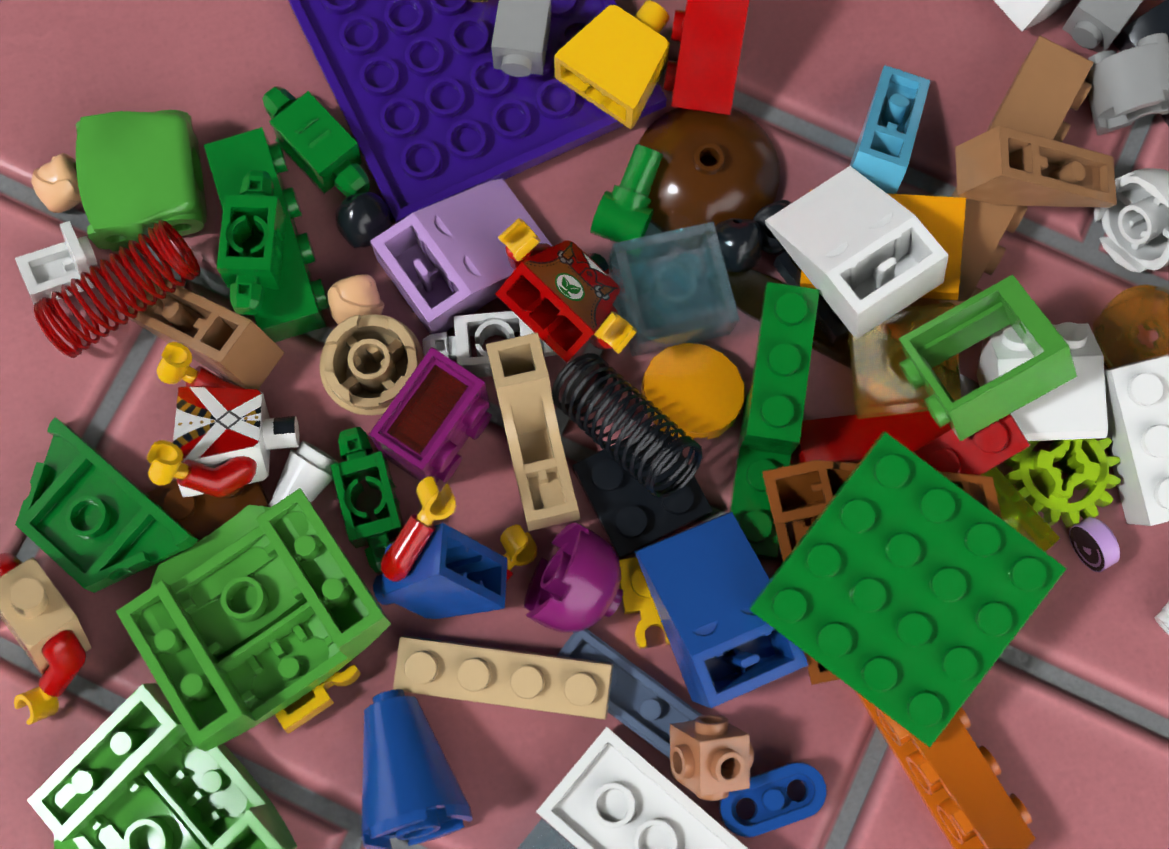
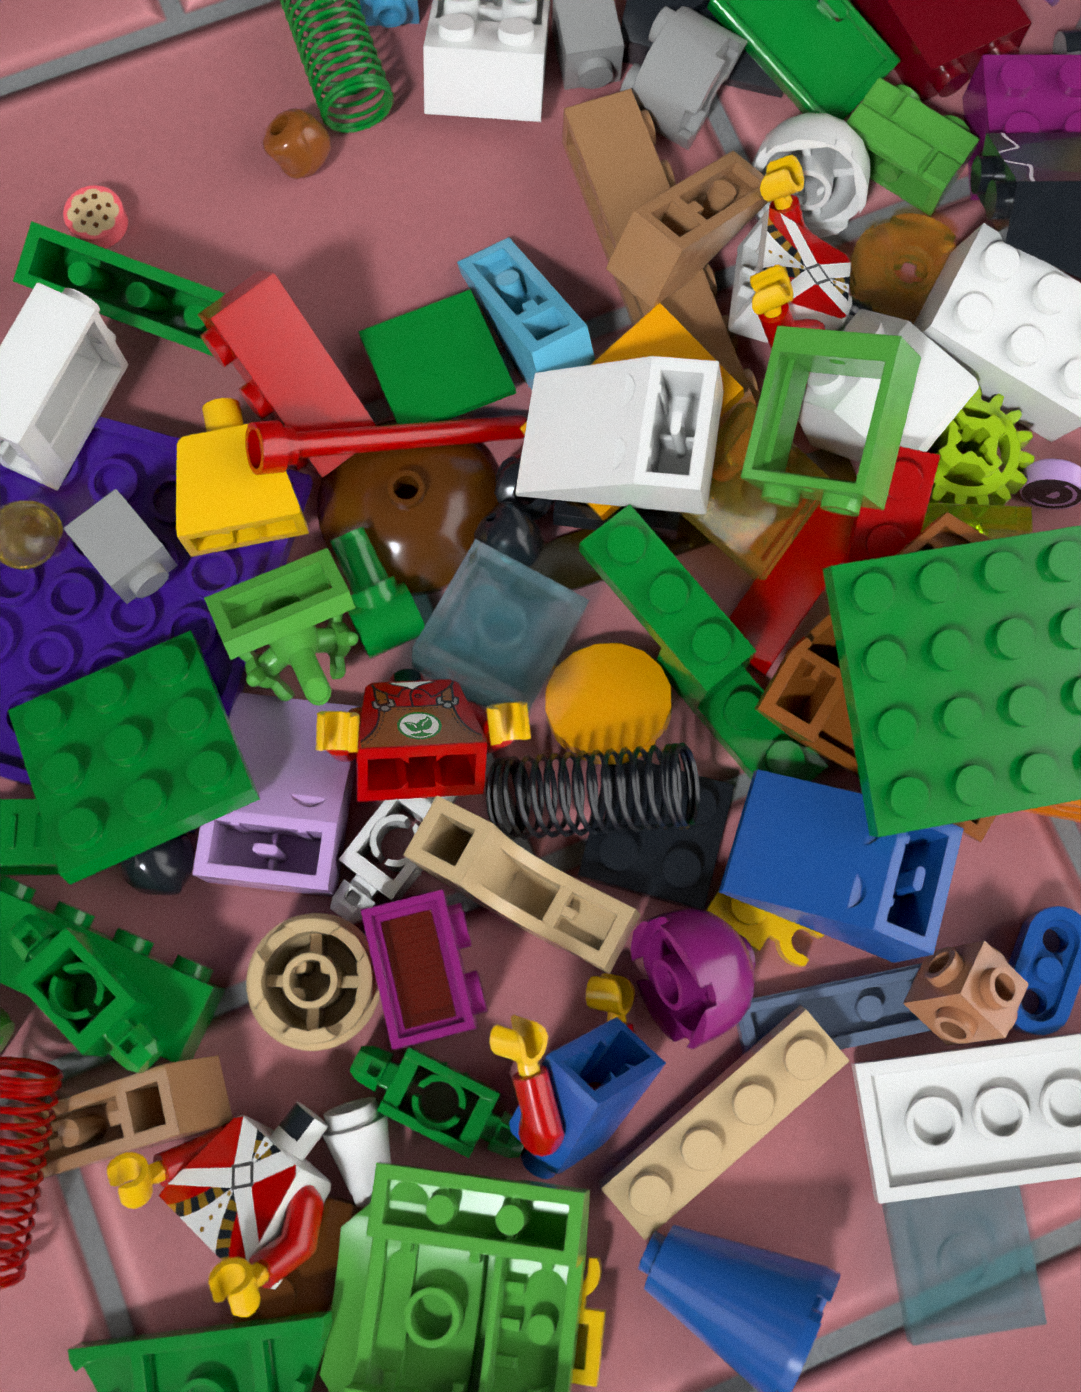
camera: 50 degrees left, 0 degrees up
light nougat piece [327,274,384,325] -> none
none -> green plate [8,630,260,885]
none -> bright green piece [204,548,358,706]
none -> red piece [245,415,527,475]
none -> green piece [358,289,516,424]
none -> torso [728,155,872,350]

